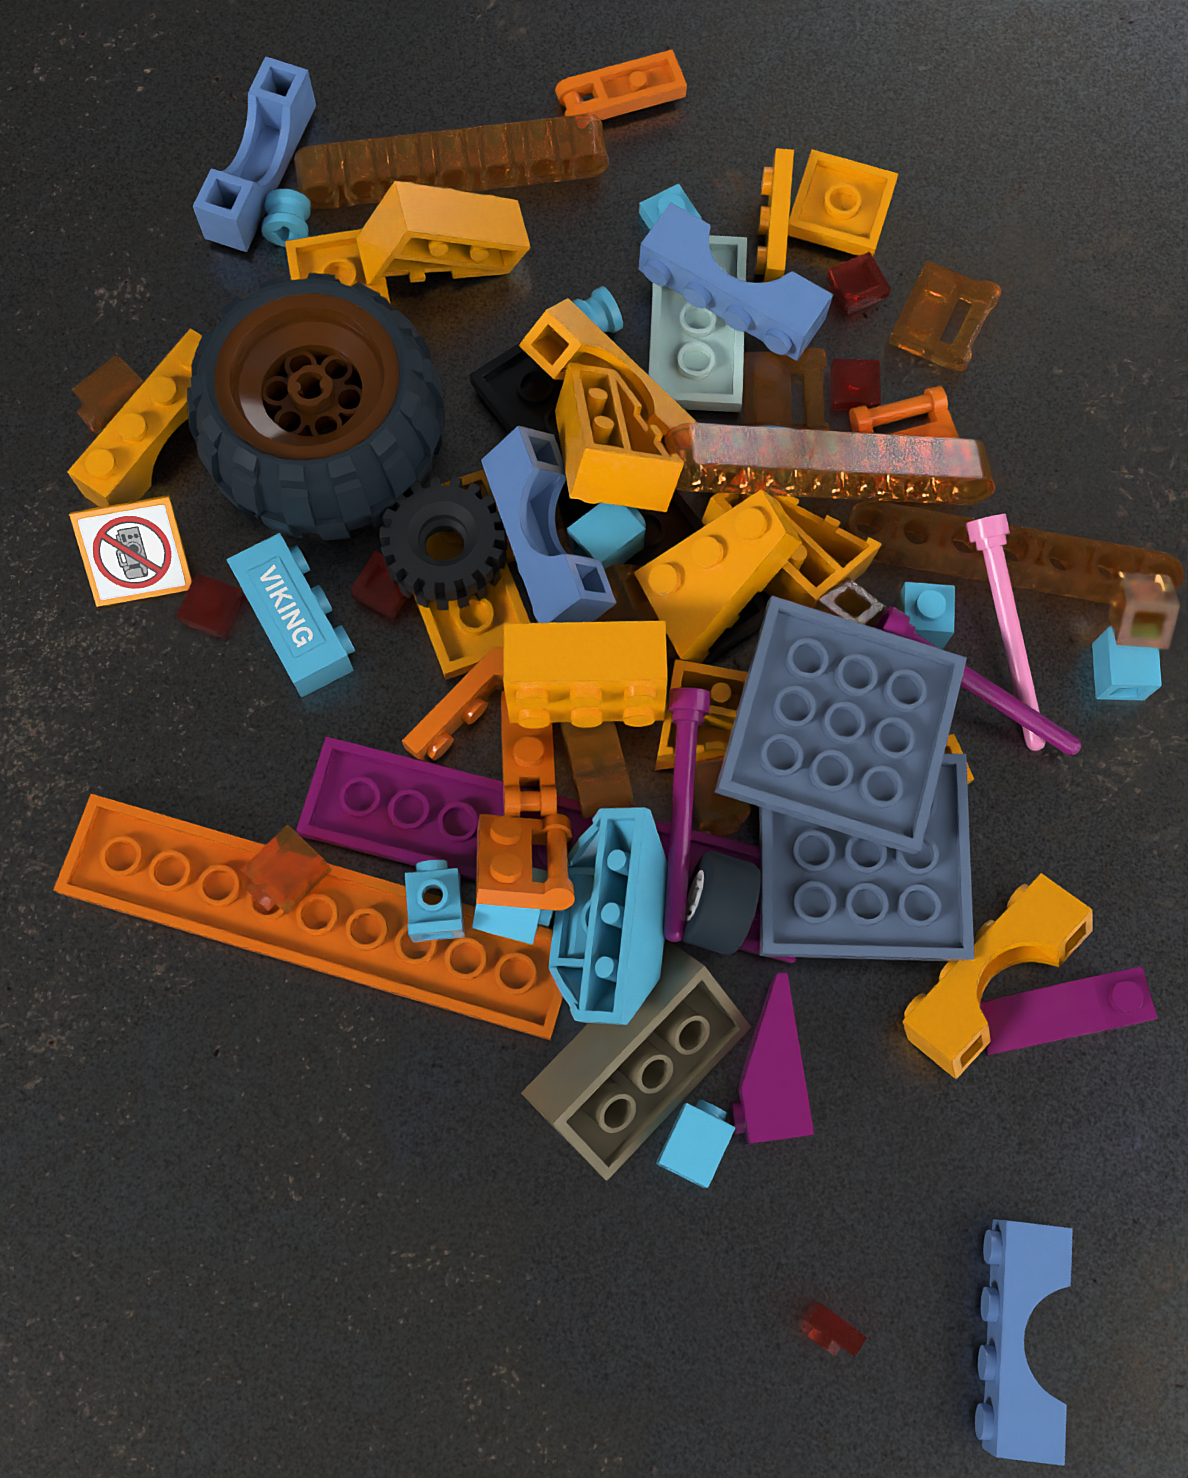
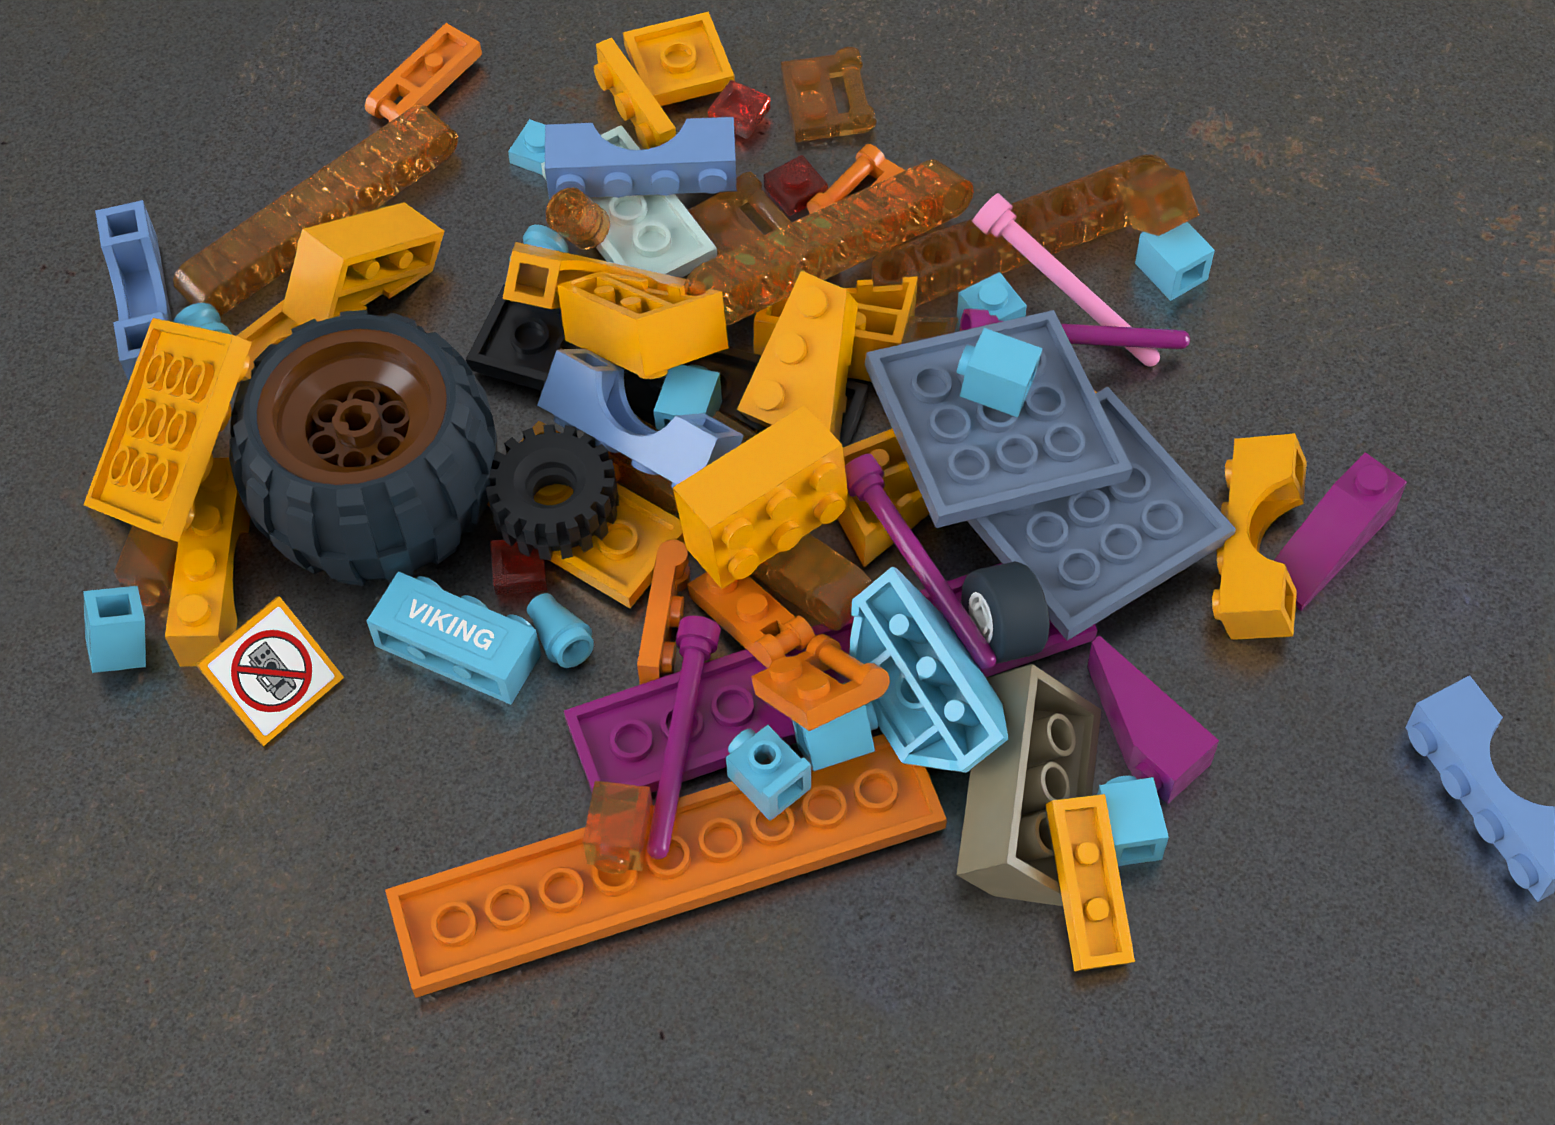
camera: 30 degrees left, 15 degrees down
clear red plate [176,573,245,639] -> none
clear orange brick [692,755,751,836] -> none
clear red plate [800,1299,867,1357] -> none
none -> medium azure brick [83,586,146,673]
none -> light orange plate [84,318,252,542]
none -> medium azure cone [527,593,594,668]
none -> clear orange wheel [546,188,610,250]
none -> magenta piece [647,616,721,859]
none -> medium azure brick [957,328,1043,417]
none -> light orange plate [1046,794,1135,971]

